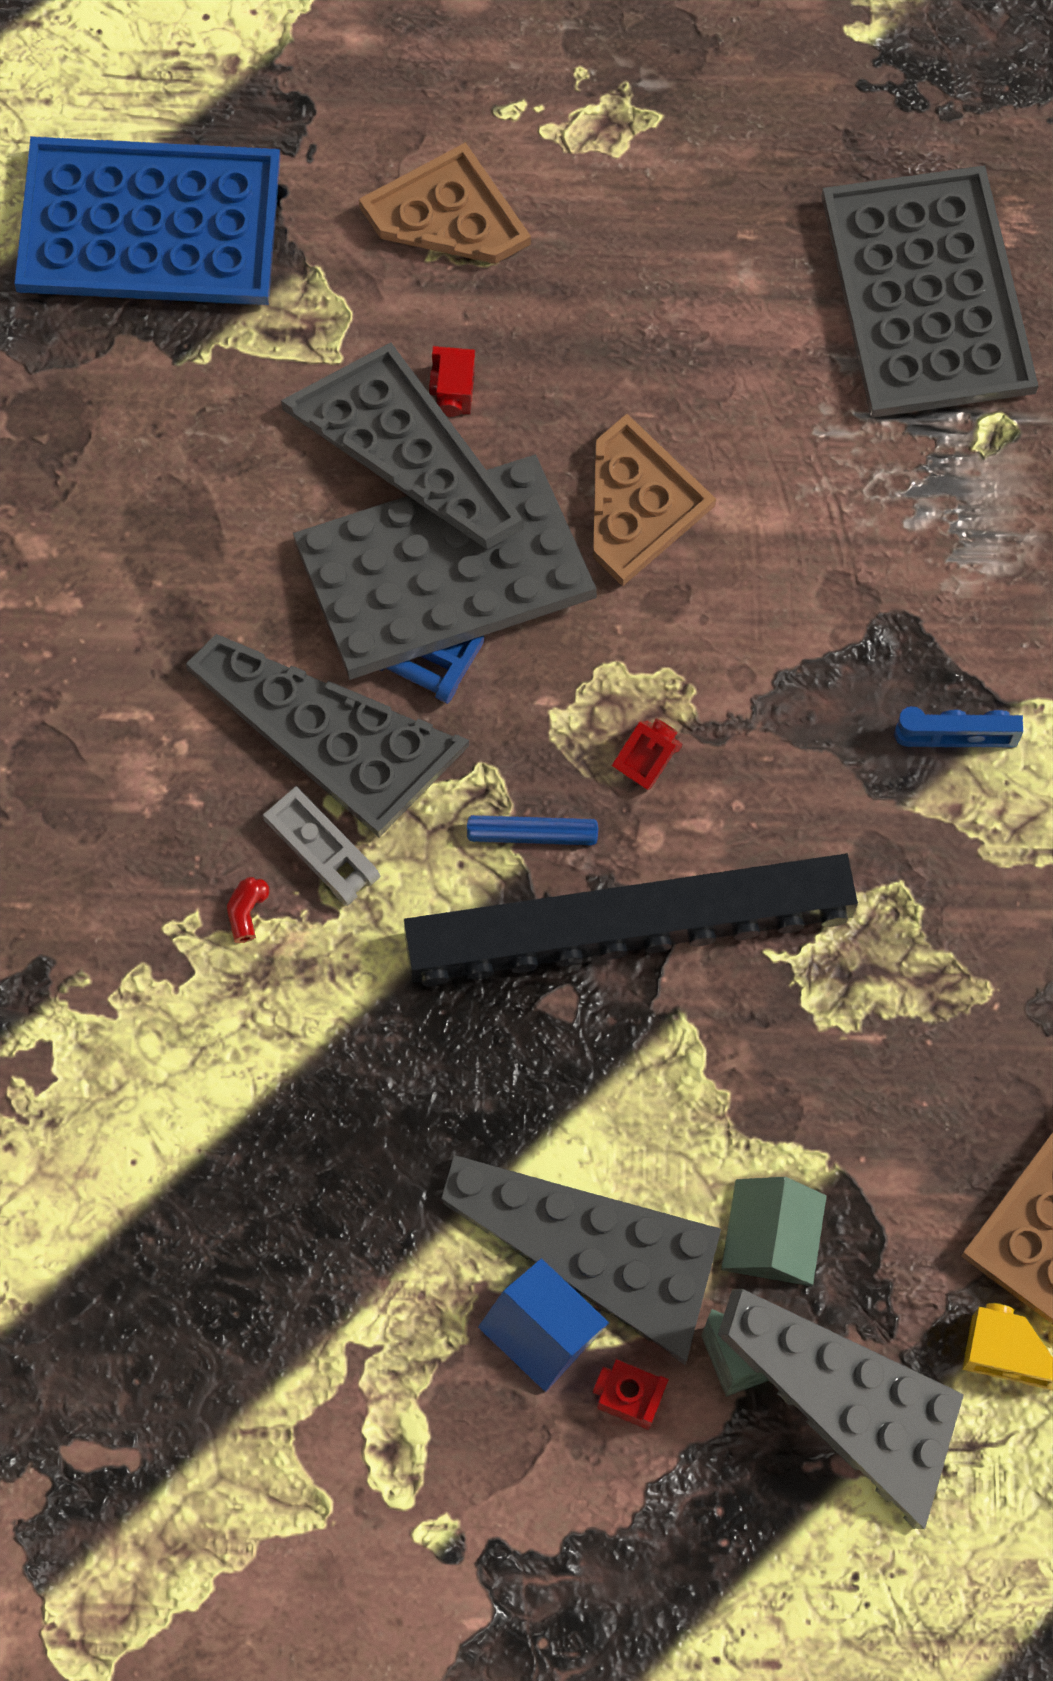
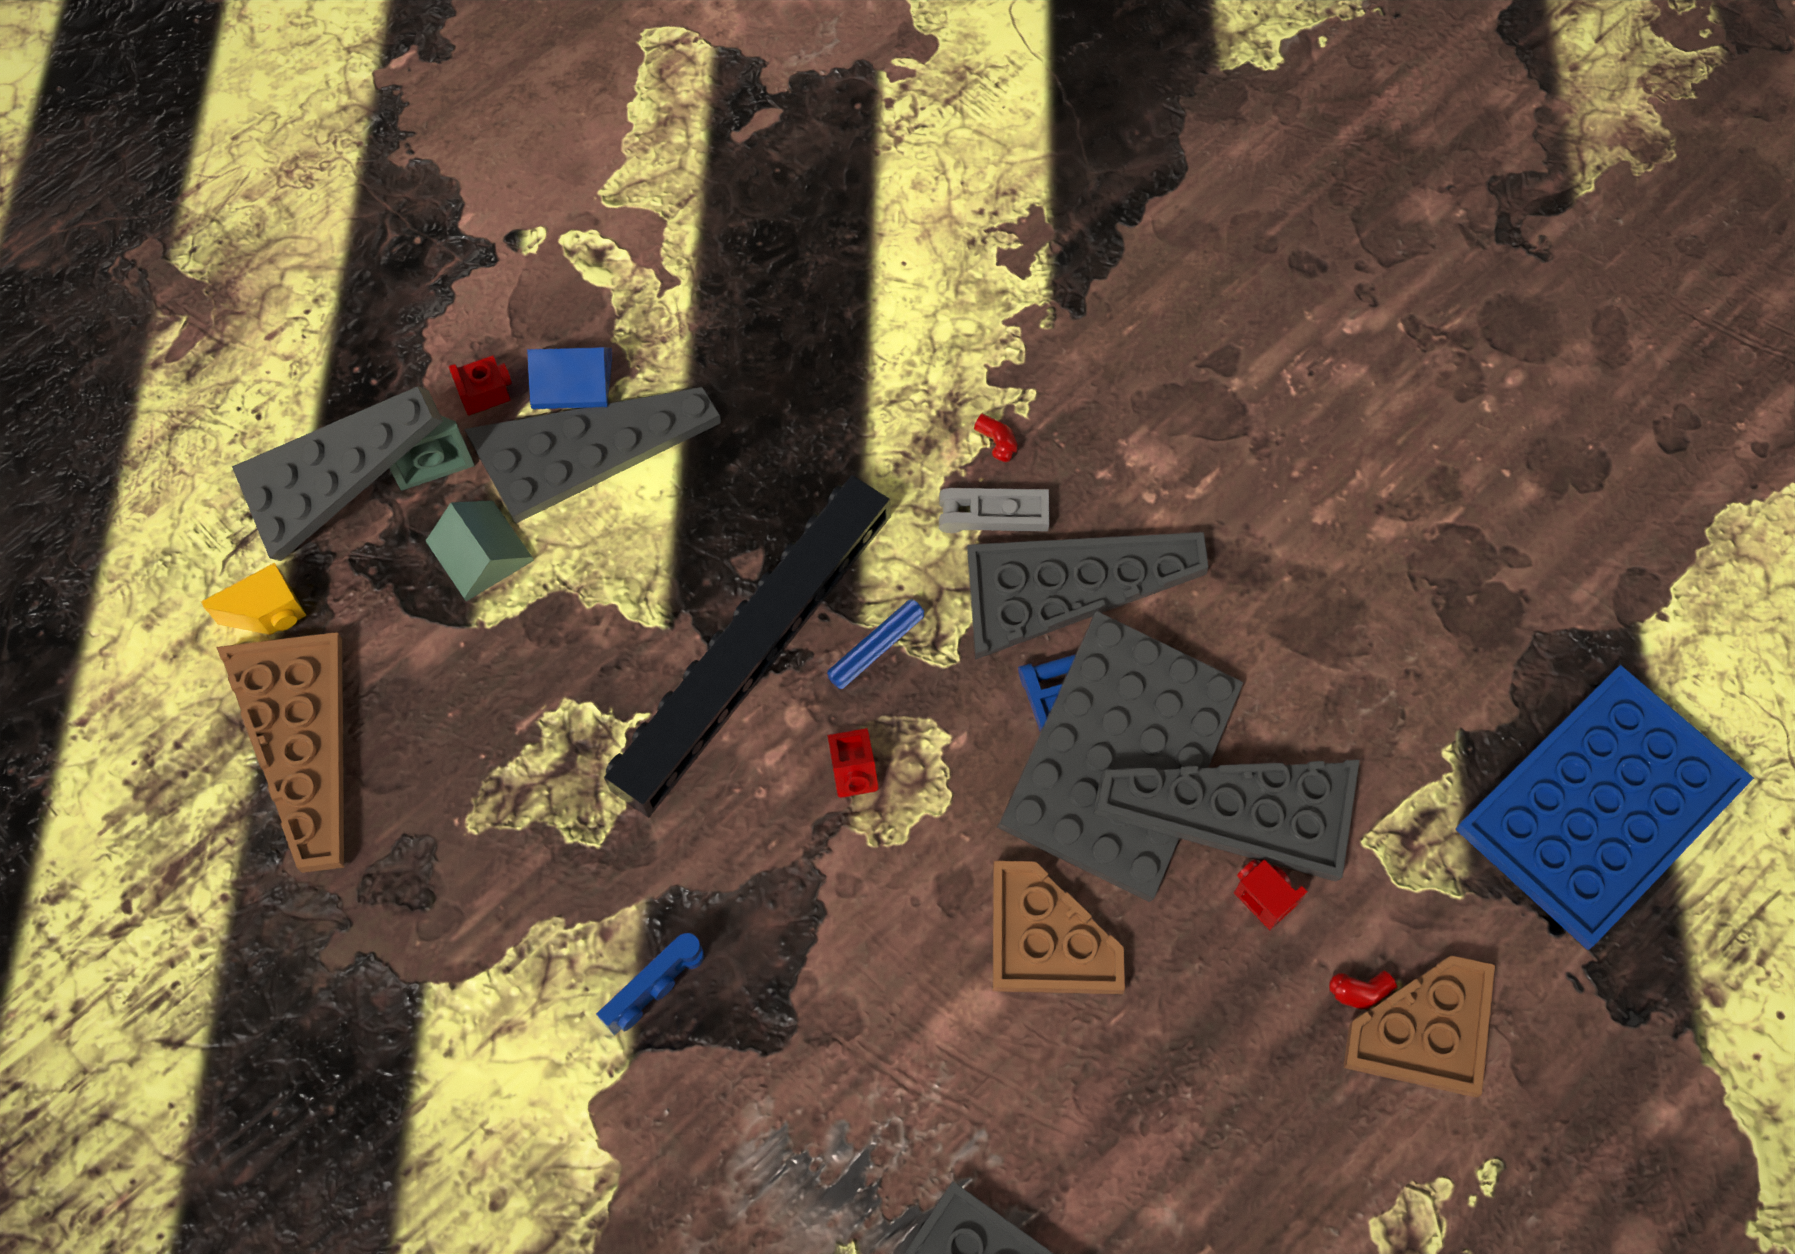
camera: 140 degrees right, 5 degrees down
none -> red arm [1329,970,1397,1010]

